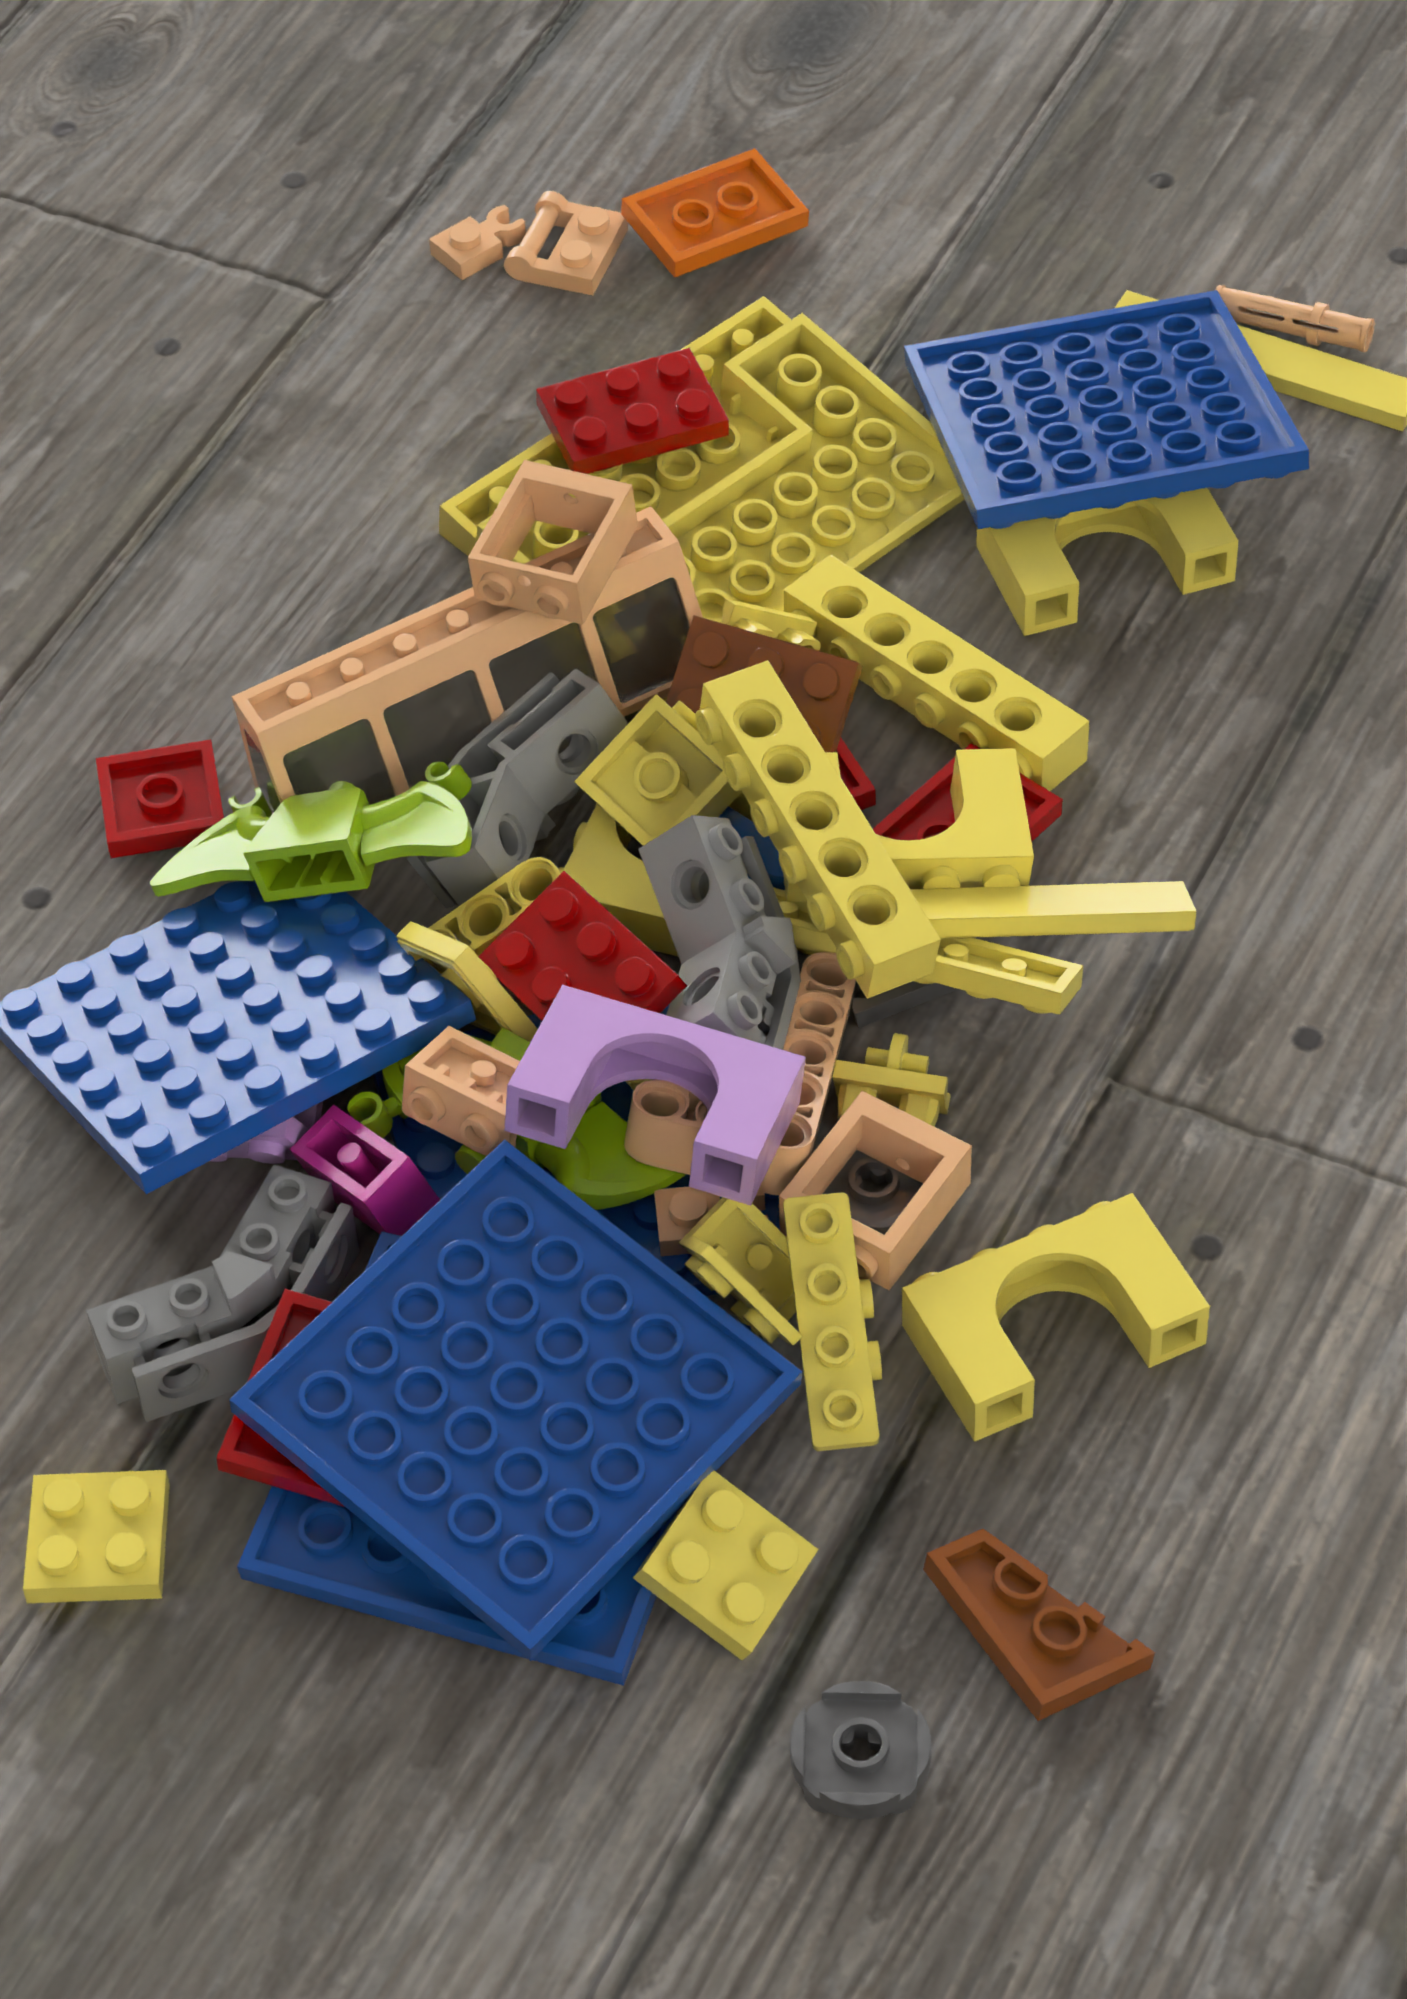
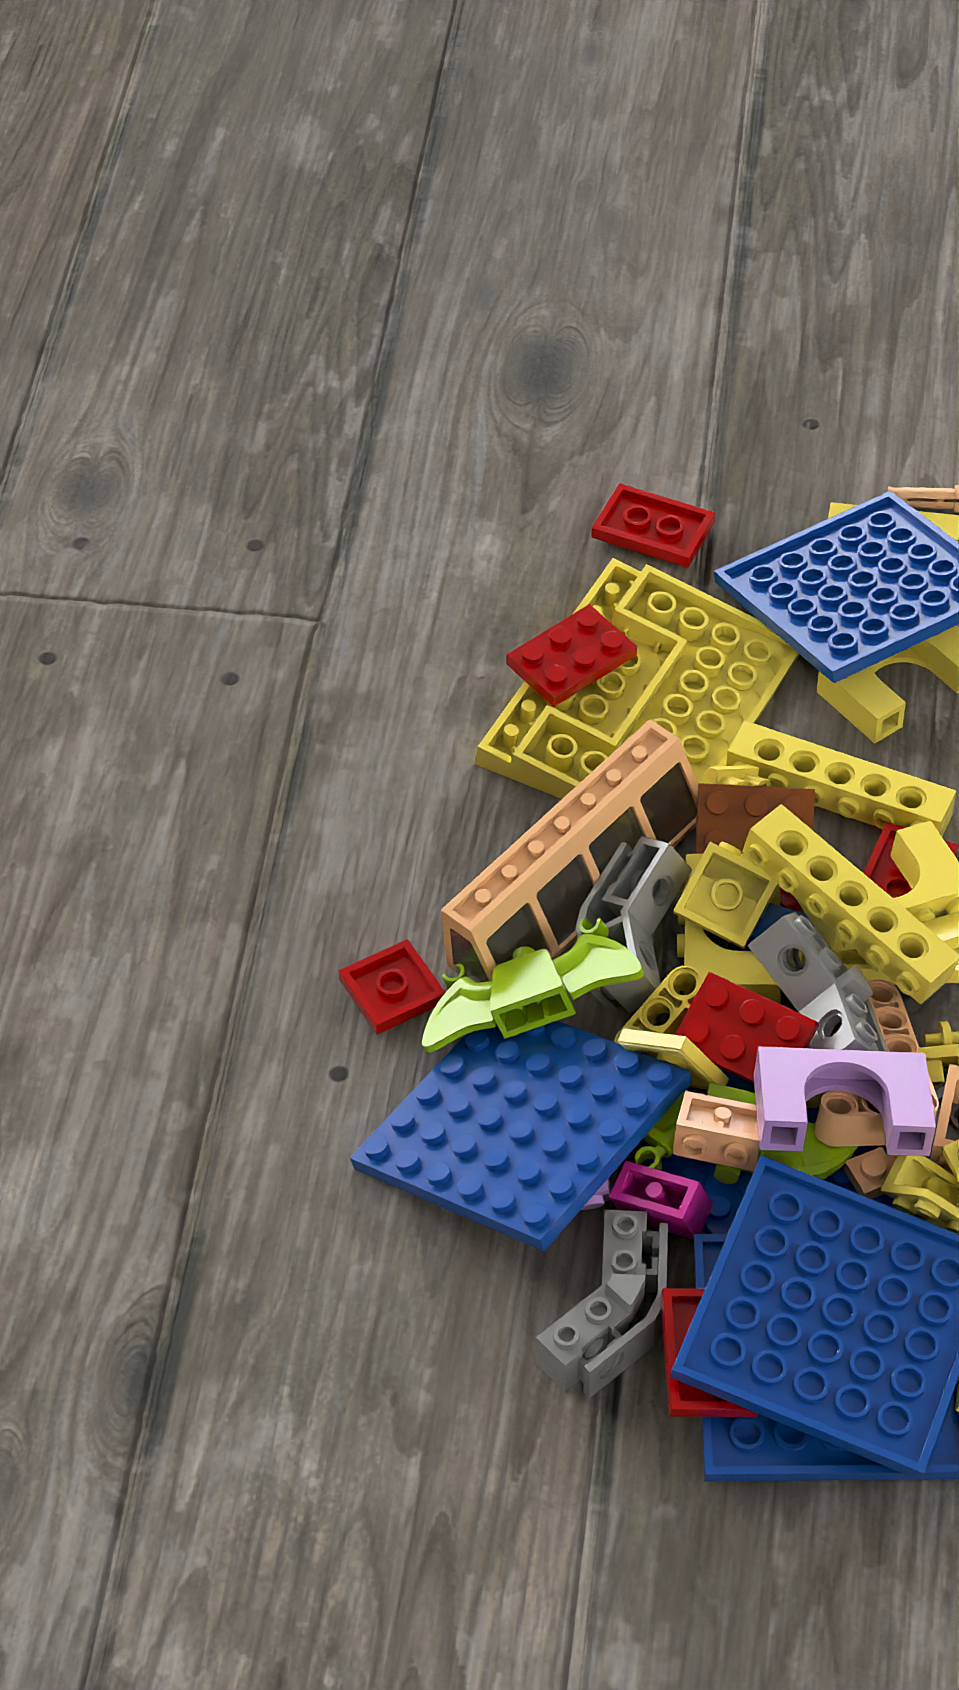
camera: 20 degrees left, 0 degrees up
light yellow plate [23,1470,170,1604] -> none
light nougat plate [429,205,526,280] -> none
light nougat window [468,460,638,625] -> none
light nougat plate [504,191,628,296] -> none
orange plate [621,148,809,278] -> none
none -> red plate [591,483,716,568]

